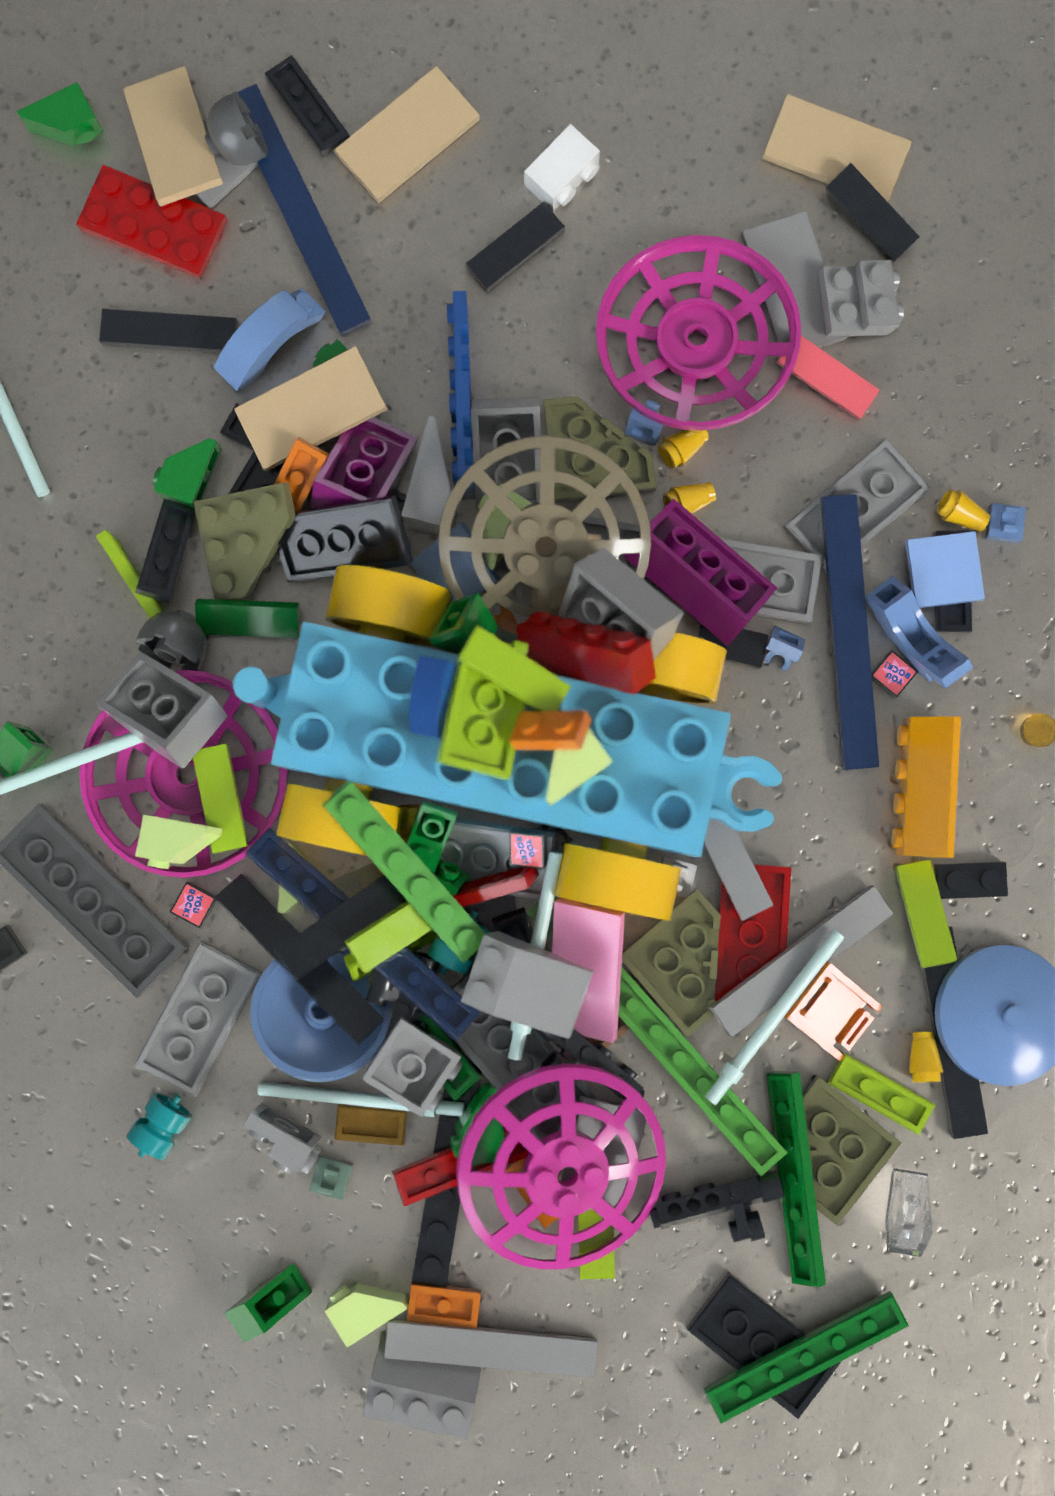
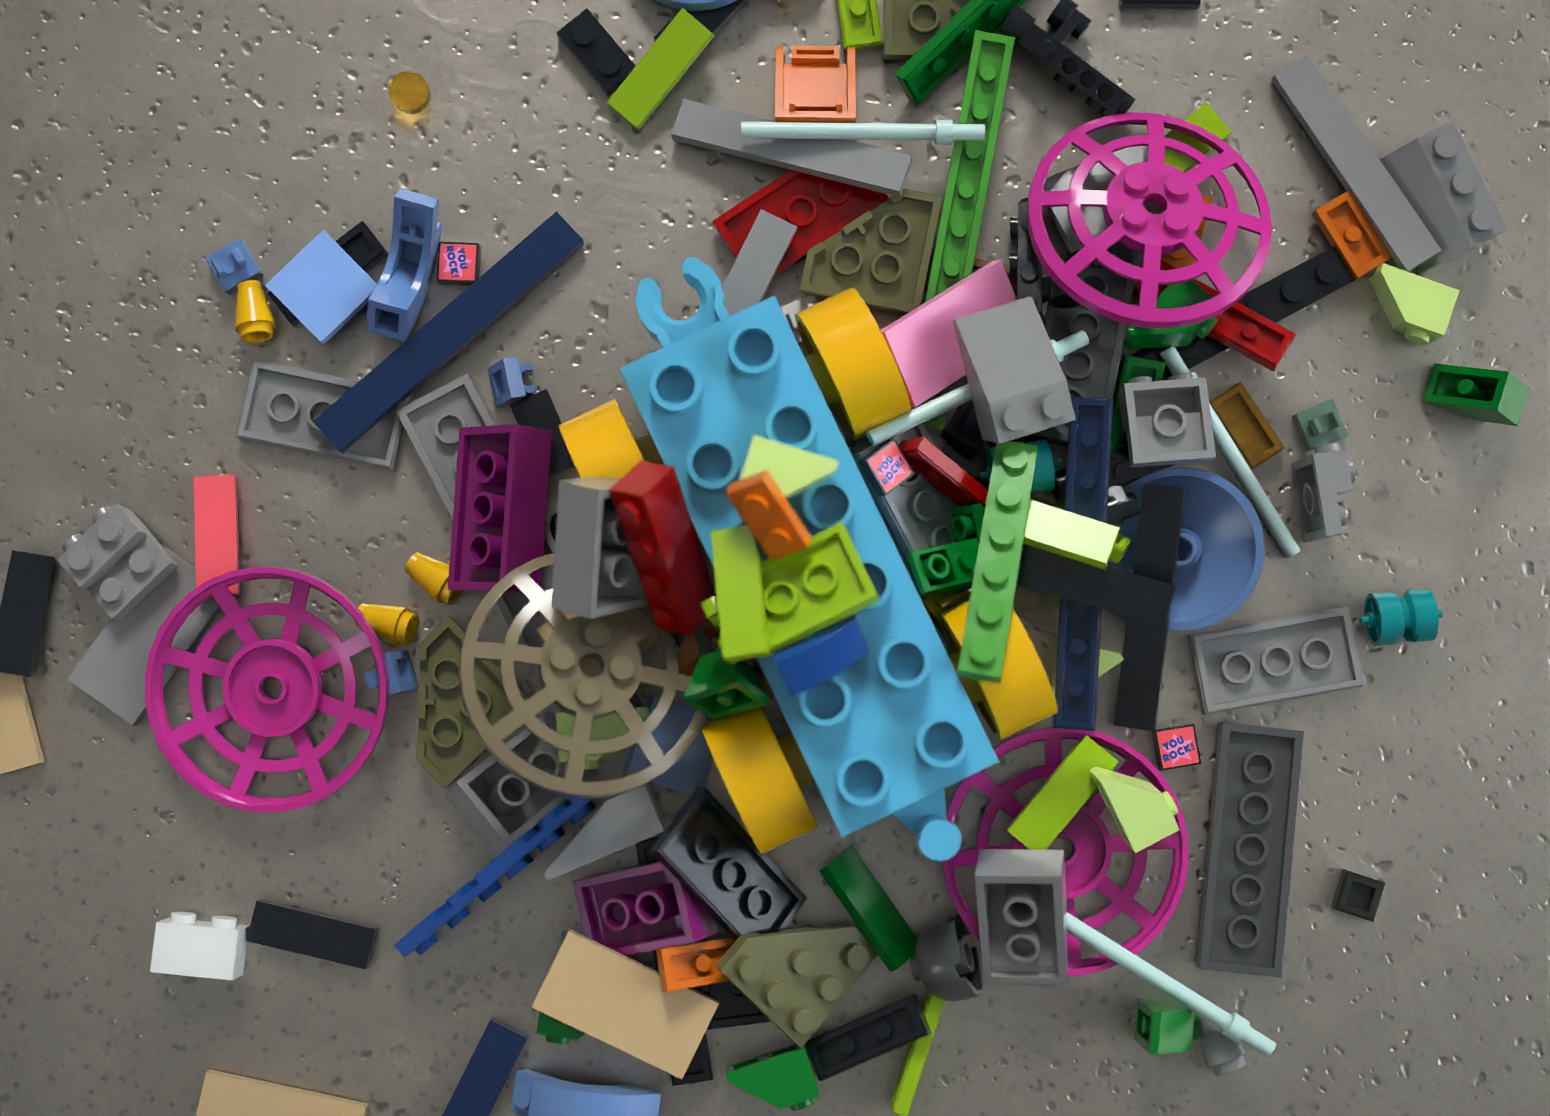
camera: 130 degrees left, 0 degrees up
light orange slope [891,716,961,858] -> none

